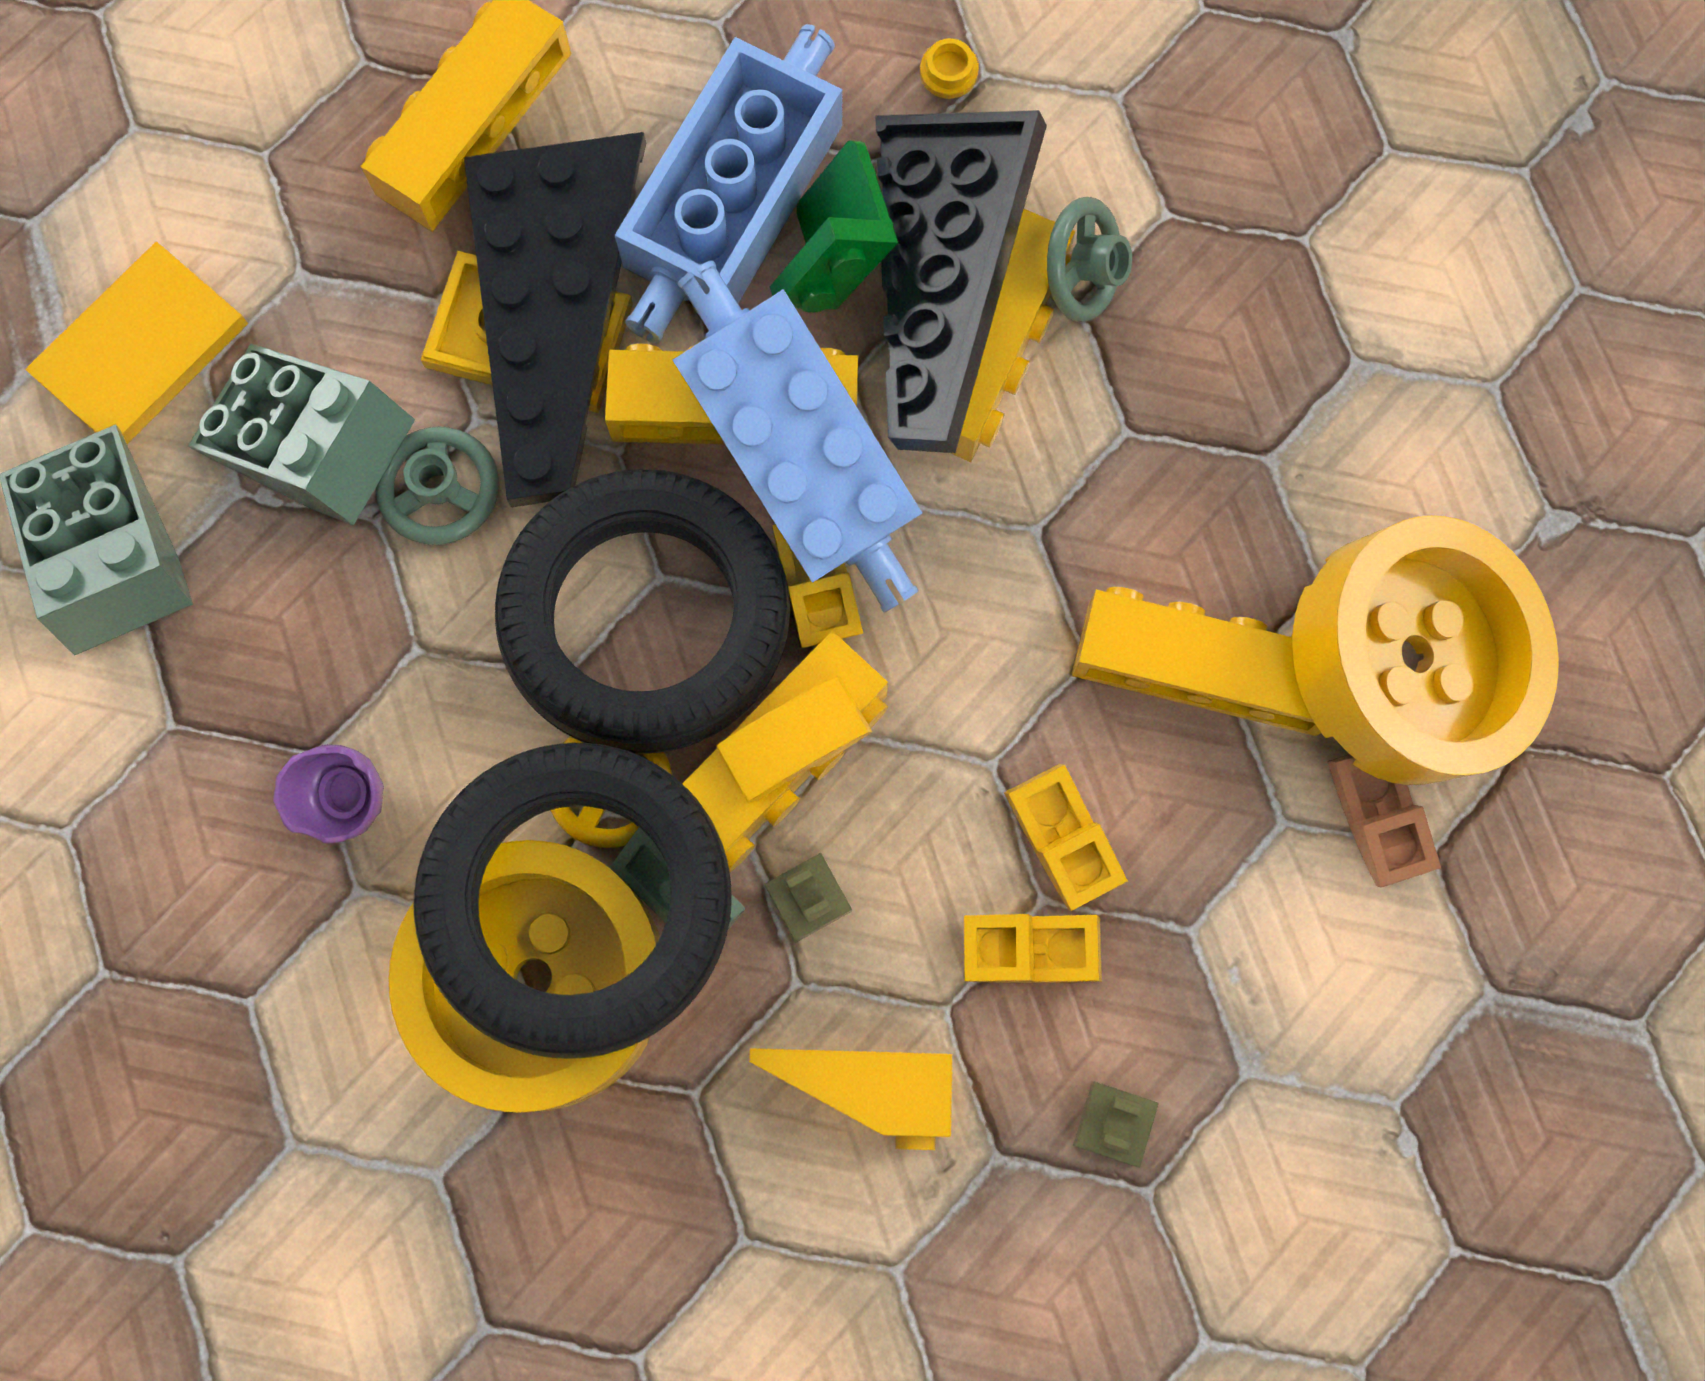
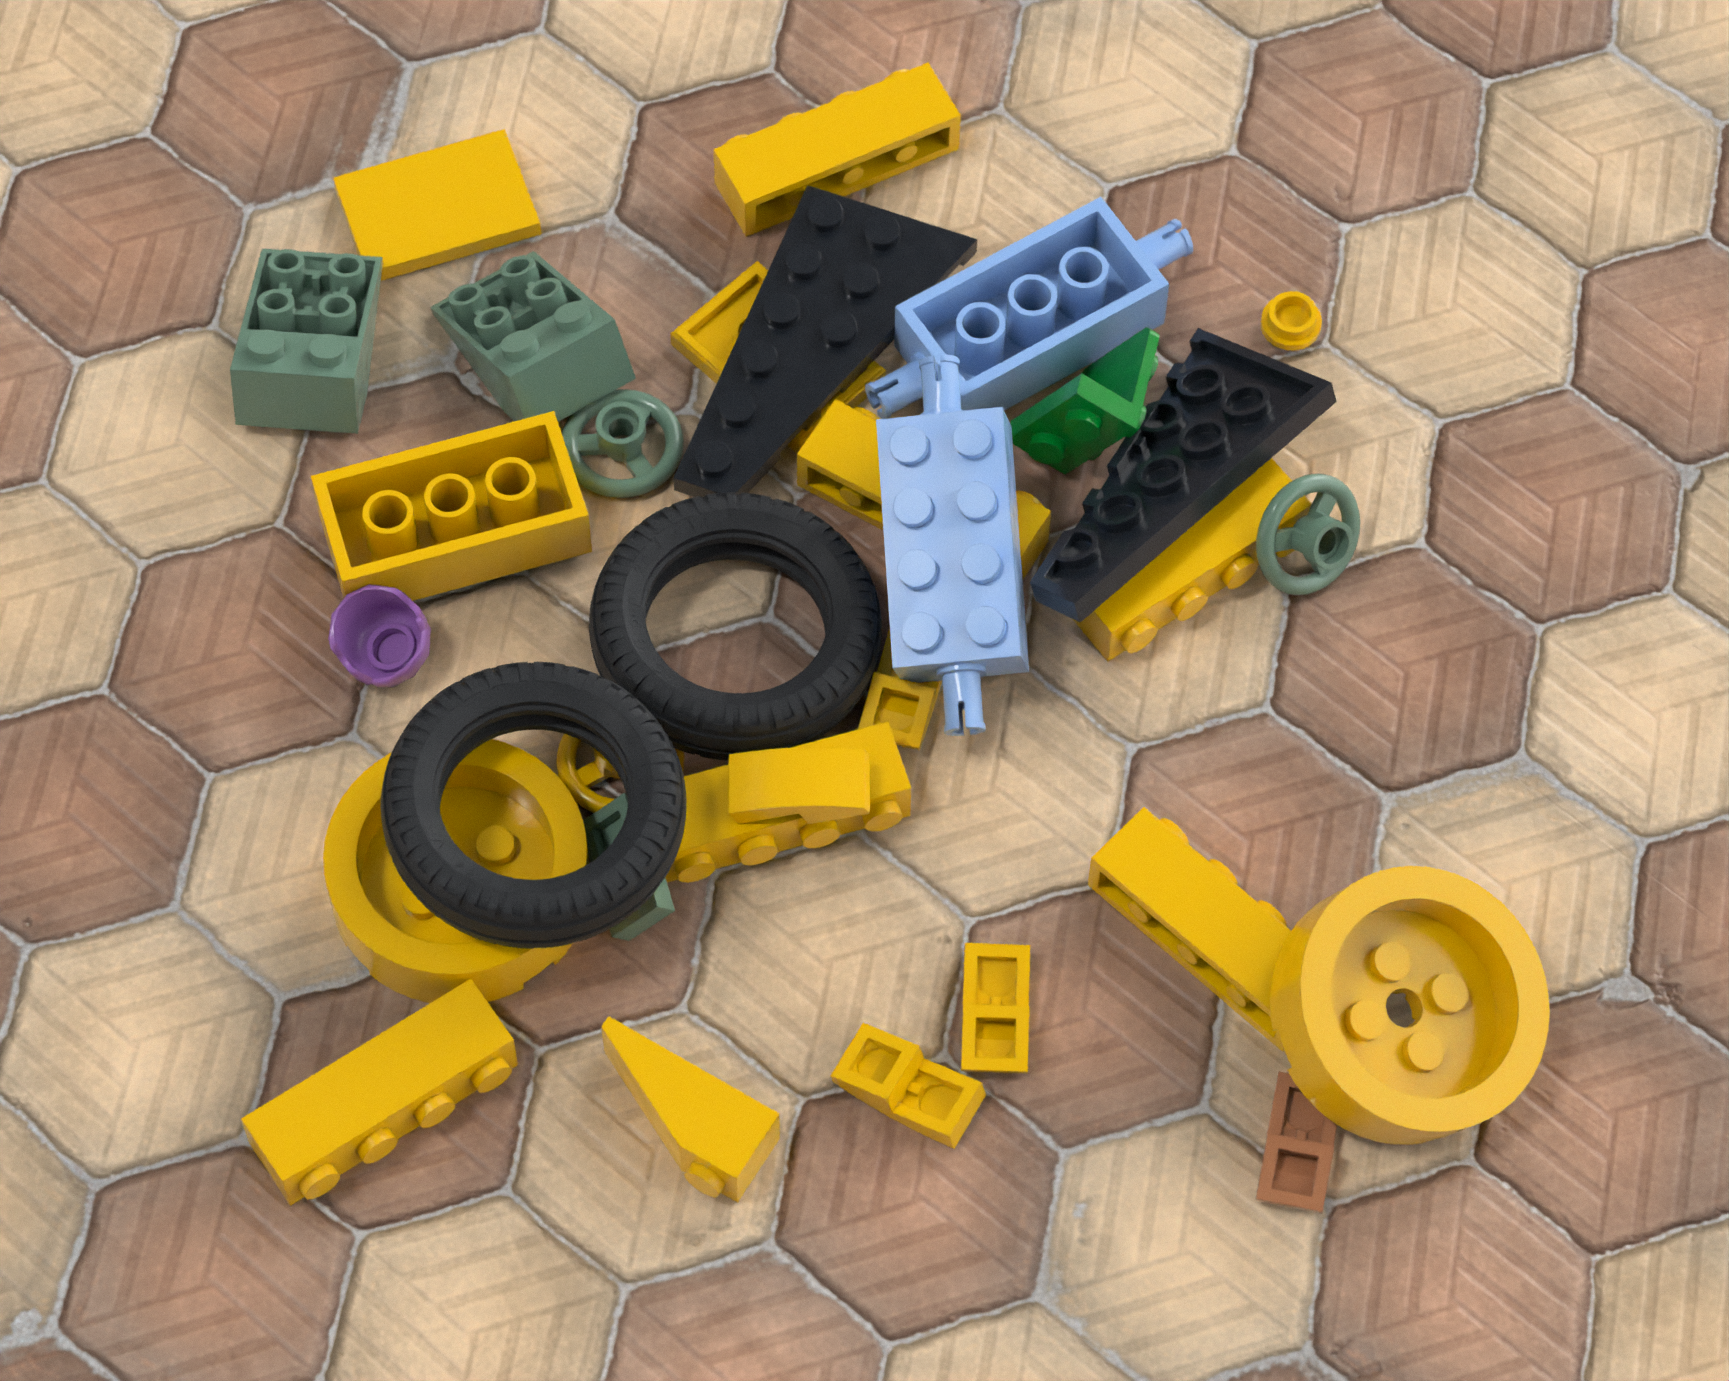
camera: 30 degrees right, 15 degrees down
olive tile [764,853,852,943] -> none
olive tile [1073,1082,1159,1168] -> none
none -> yellow brick [241,979,518,1206]
none -> yellow brick [311,411,592,601]

